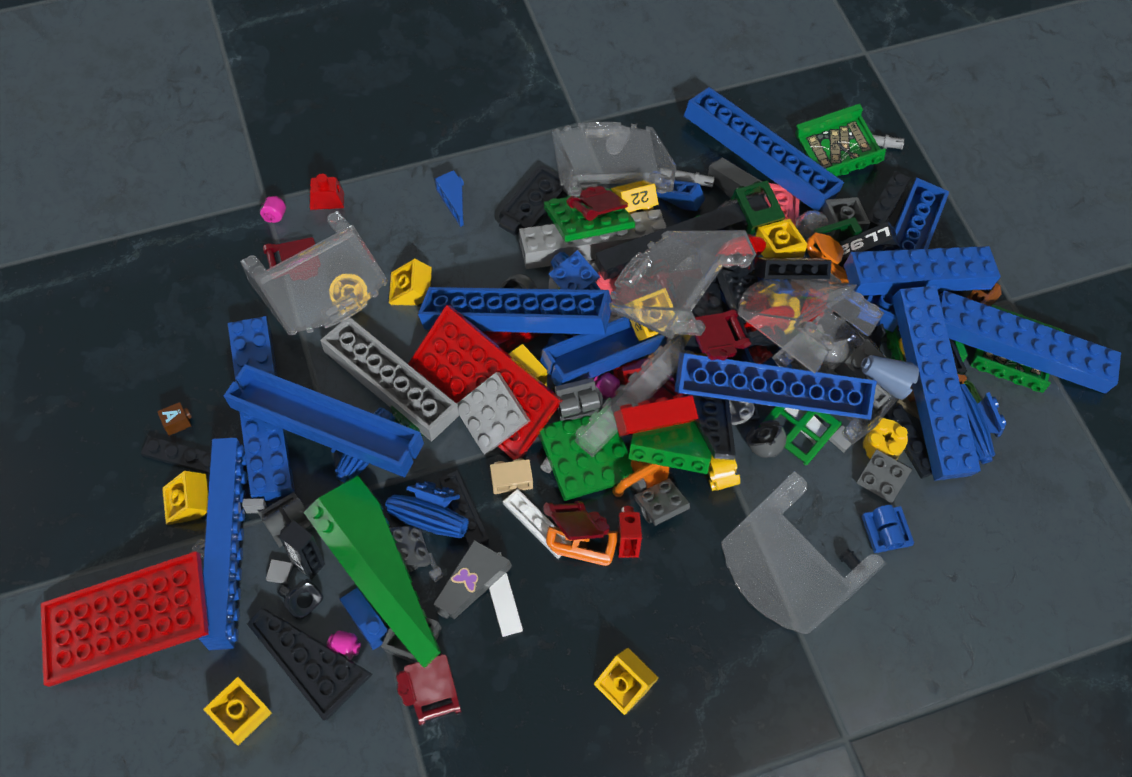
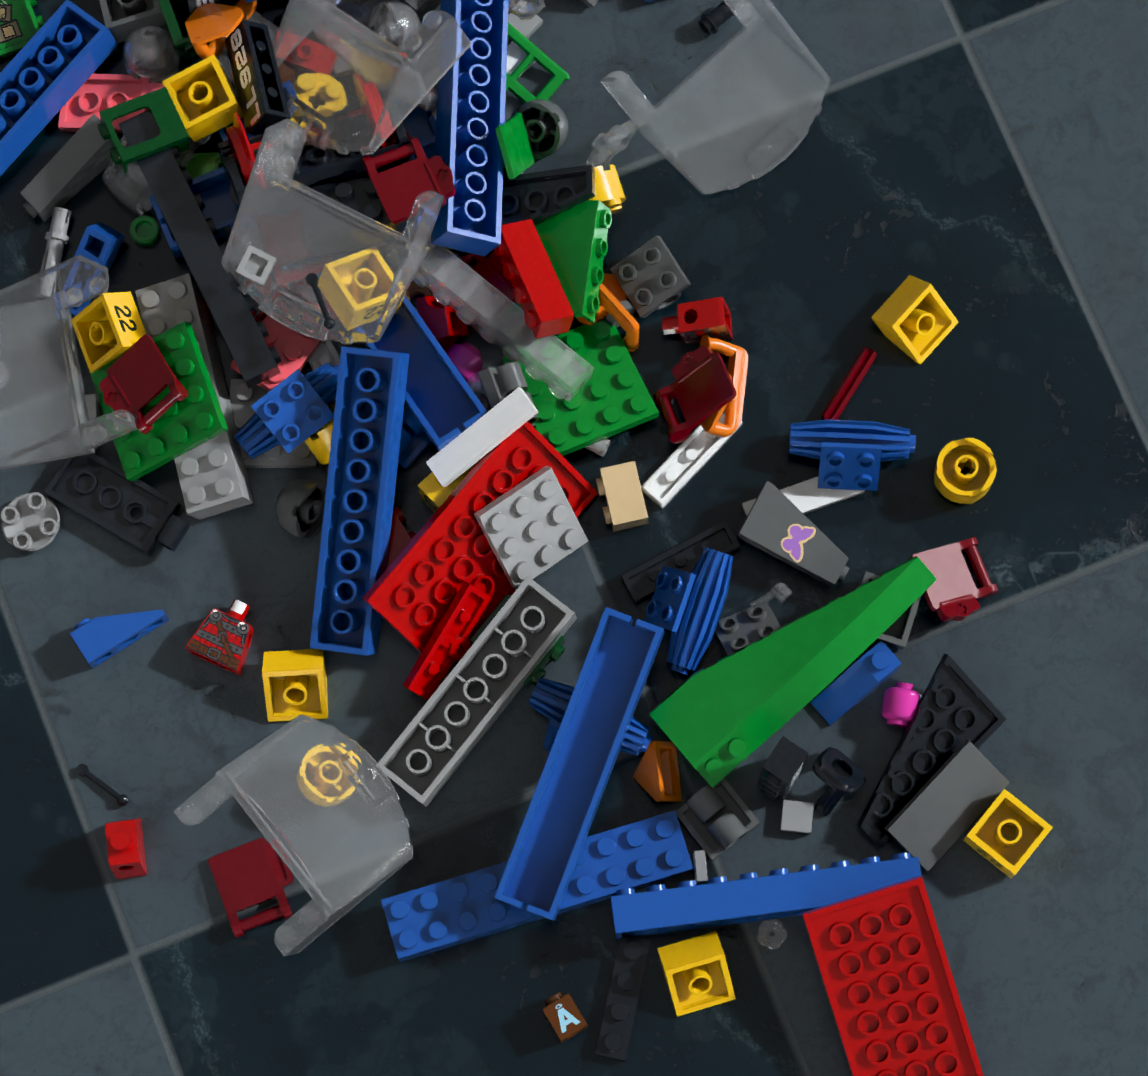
camera: 85 degrees left, 15 degrees up
dark pink head [260,196,286,223] -> none
none -> light grey dish [1,492,60,551]
none -> black hinge [76,764,129,806]
none -> torso [185,599,254,676]
none -> light grey tile [236,245,277,286]
none -> black hinge [306,273,335,329]
none -> red hinge [403,581,492,700]
none -> white tile [426,387,538,487]
none -> green piece [495,112,535,179]
none -> clear hinge [586,120,638,171]
none -> orange slope [632,741,682,803]
none -> blue plate [789,419,916,491]
none -> dark red axle [821,346,877,420]
none -> dark grey tile [884,740,1010,871]
none -> yellow brick [933,438,997,504]

